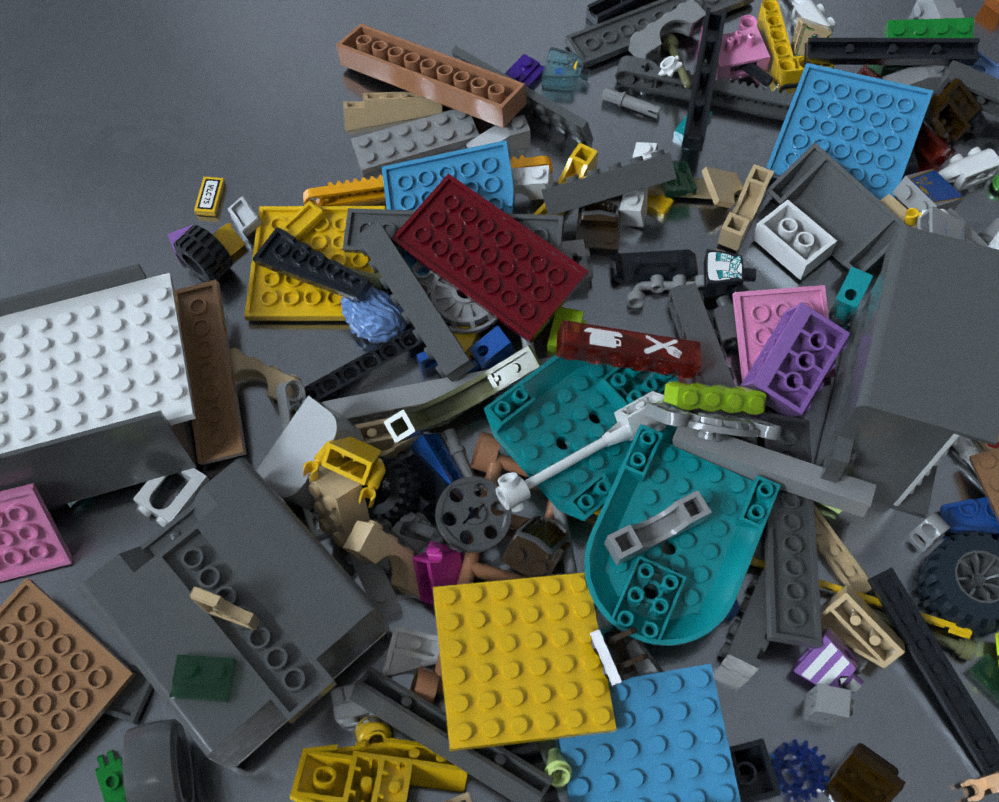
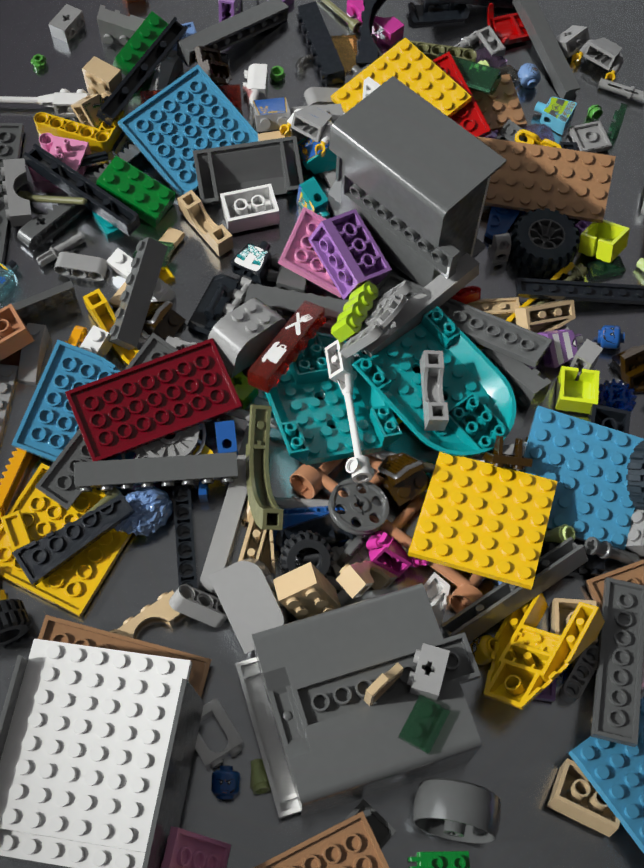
camera: 70 degrees left, 0 degrees up
yellow torso [303,437,386,508] -> none
white plate [658,56,683,77] -> none
tan tile [702,166,743,208] -> none
none -> light grey beam [54,252,109,281]
none -> tan brick [82,56,123,97]
none -> green brick [96,156,175,228]
none -> light grey brick [208,297,286,378]
none -> blue head [211,765,240,799]
none -> light grey brick [407,643,450,701]
none -> red beam [451,286,481,304]
none -> neon yellow piece [555,366,600,414]
none -> blue head [598,325,625,349]

